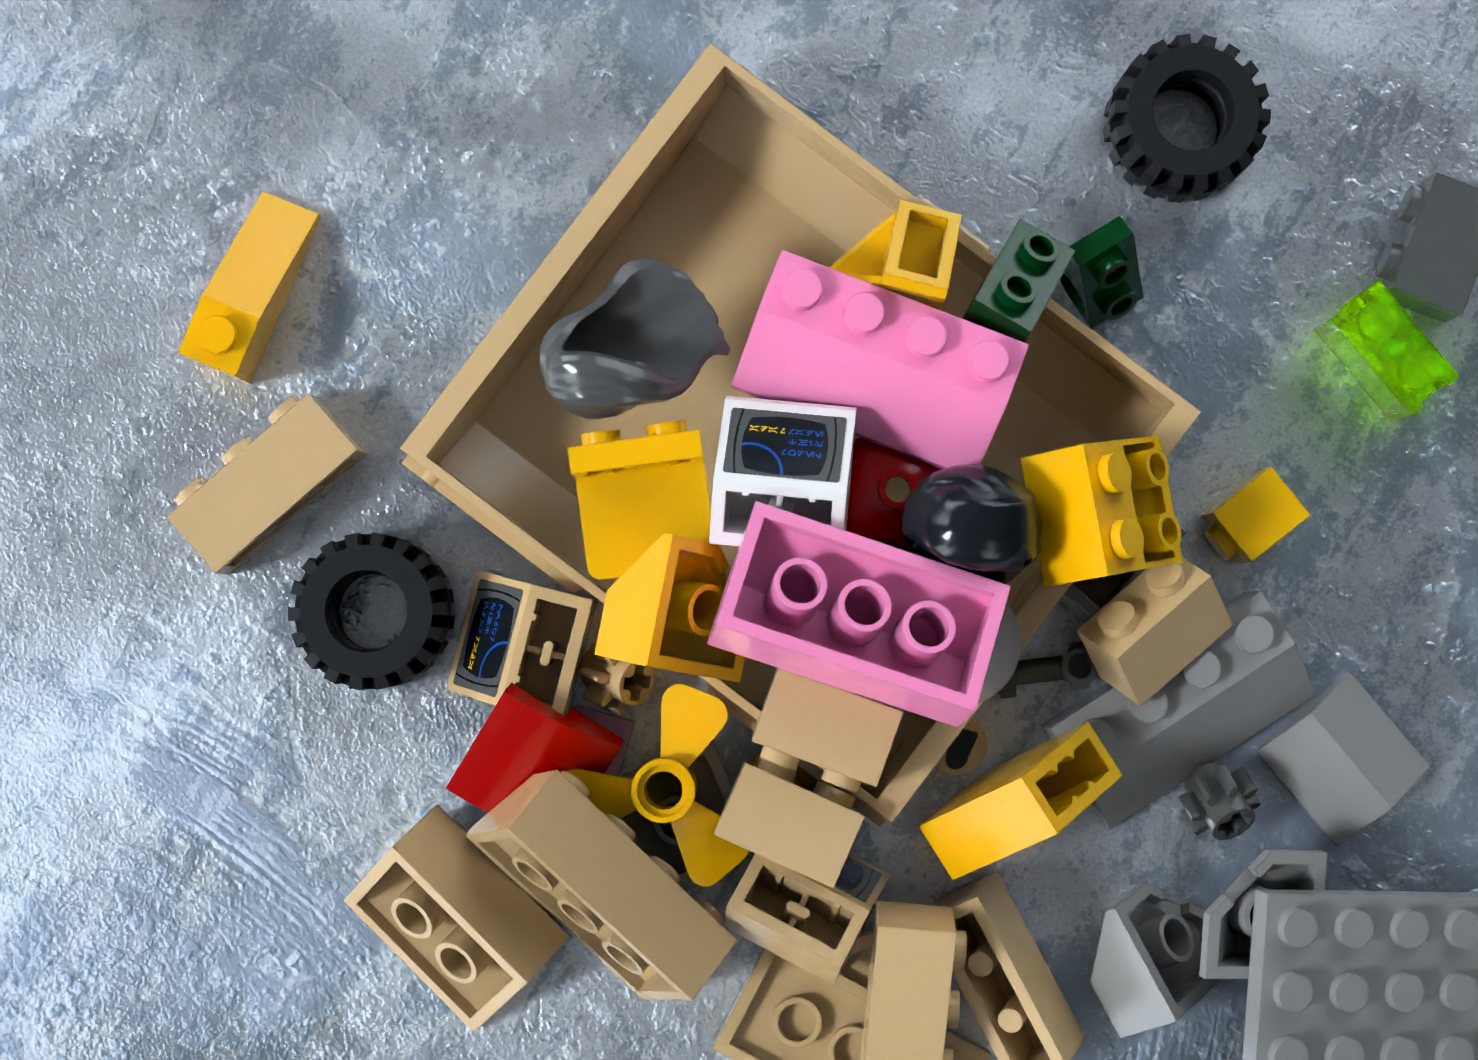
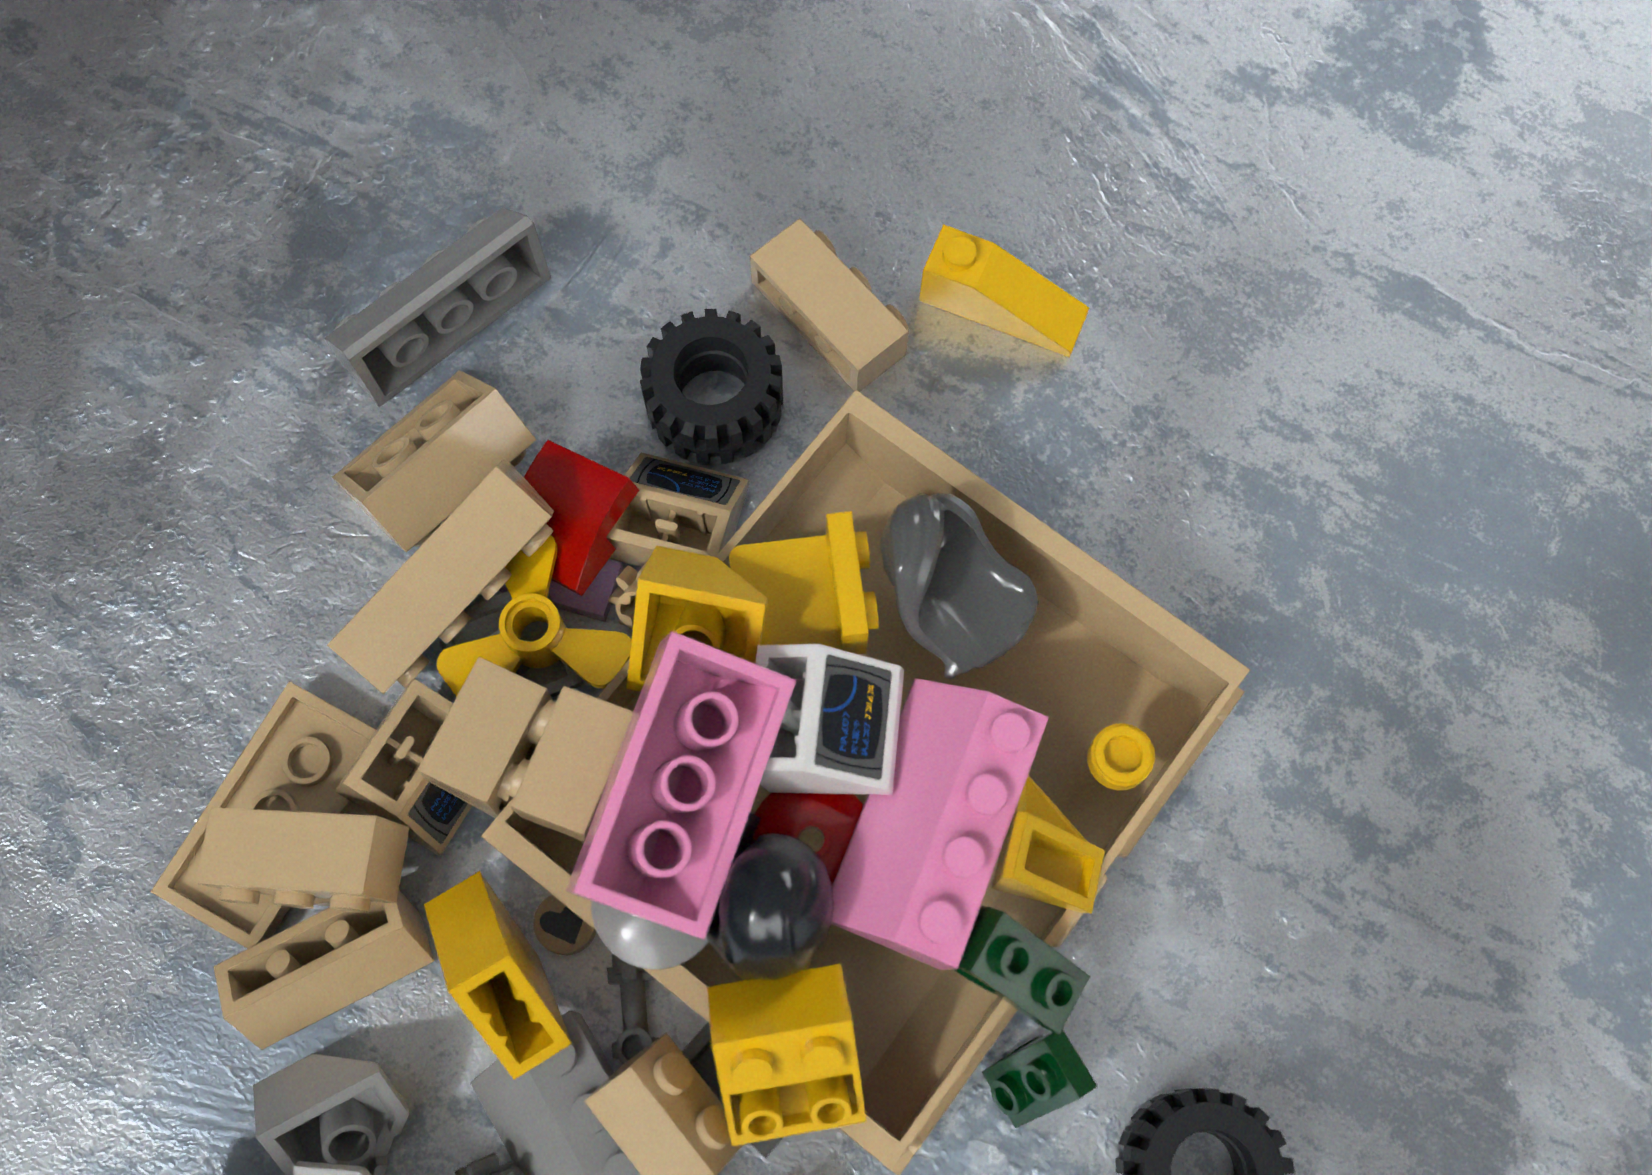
camera: 90 degrees right, 15 degrees down
none -> light grey slope [325,208,551,407]
none -> yellow tile [1087,723,1155,790]

